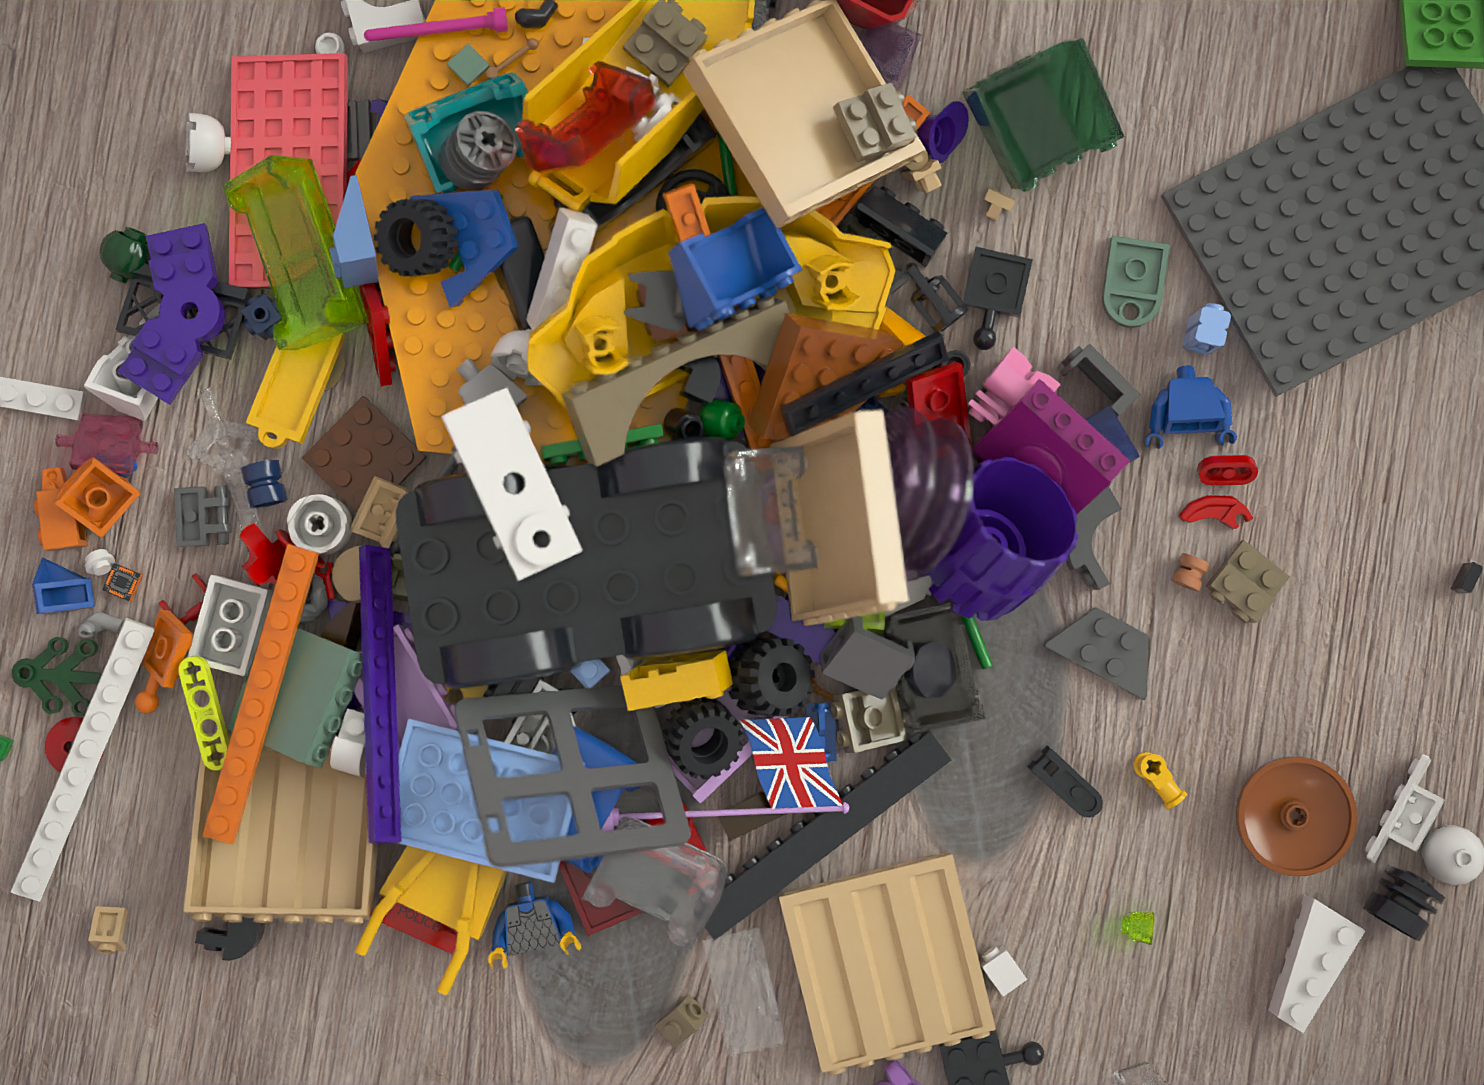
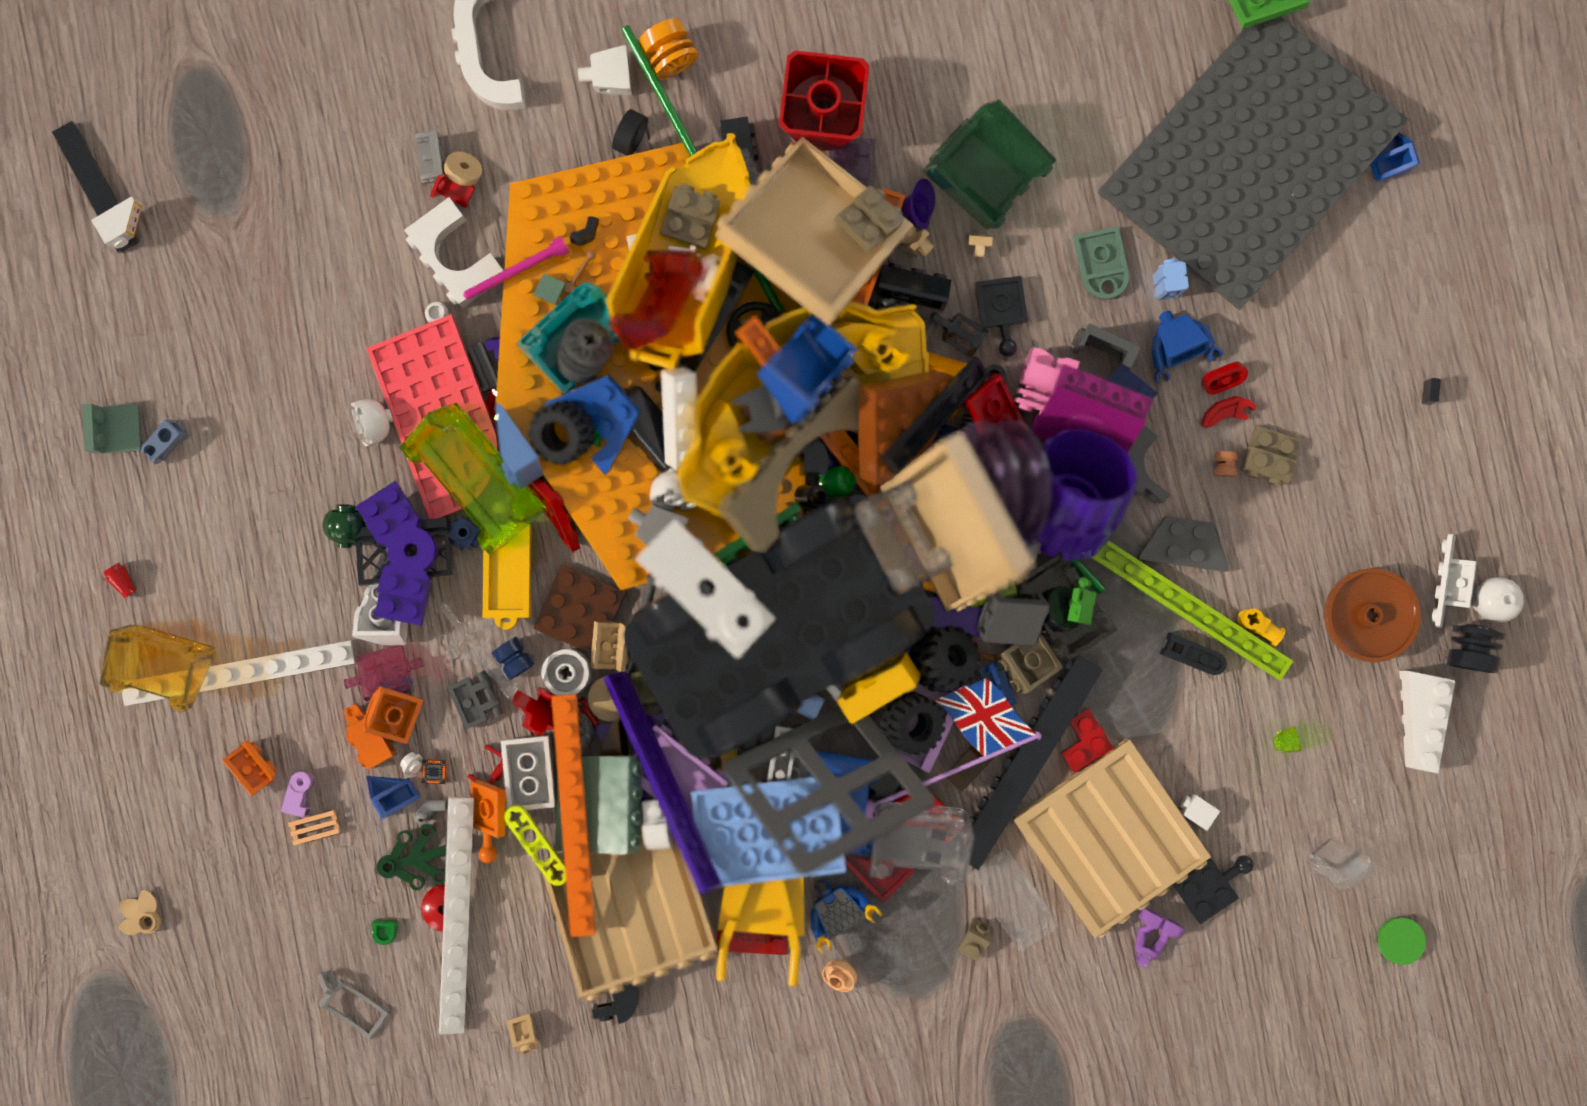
camera: 20 degrees left, 0 degrees up
none -> light nougat plate [822,960,857,992]
none -> black brick [870,773,901,800]
none -> red plate [1060,708,1113,773]
none -> bright green piece [1068,577,1097,625]
none -> lime plate [1091,540,1293,681]

